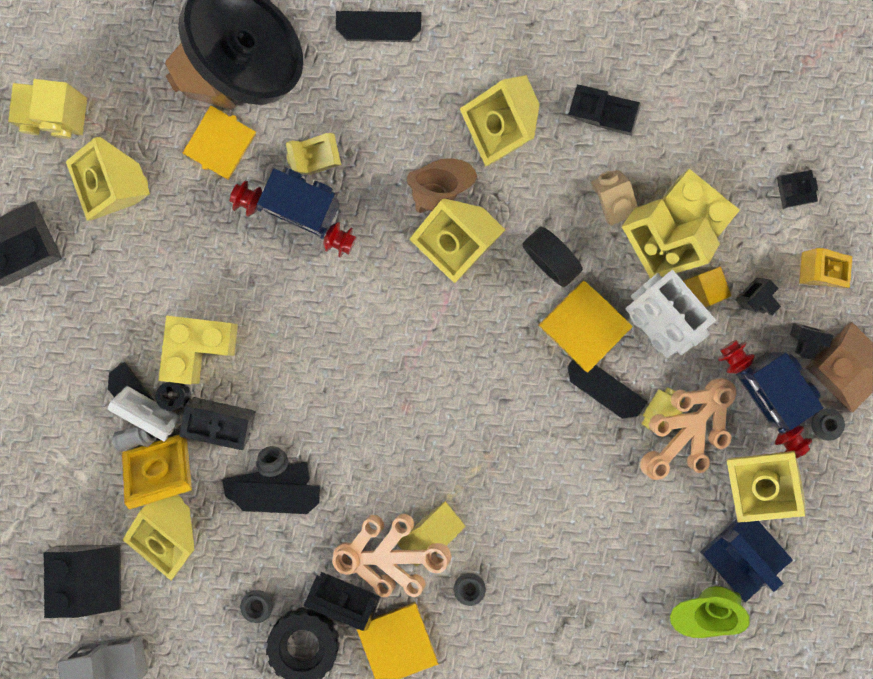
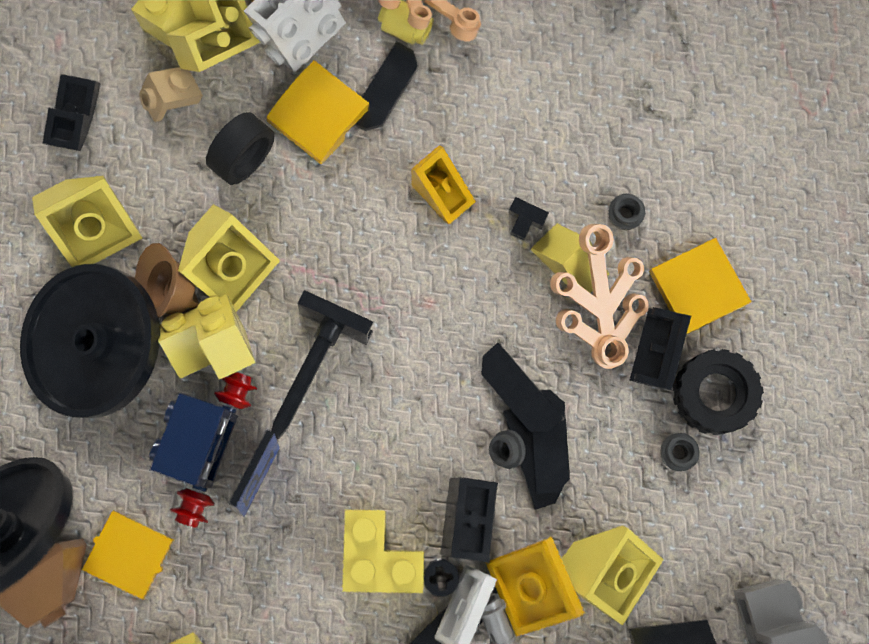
camera: 100 degrees left, 10 degrees down
light yellow bracket [286,133,341,175] -> none
none -> black dish [20,264,160,418]
none -> light yellow brick [158,294,255,380]
none -> black piece [229,290,373,517]
none -> yellow slope [411,145,476,224]
none -> black piece [481,342,565,433]
none -> black tile [509,197,549,241]

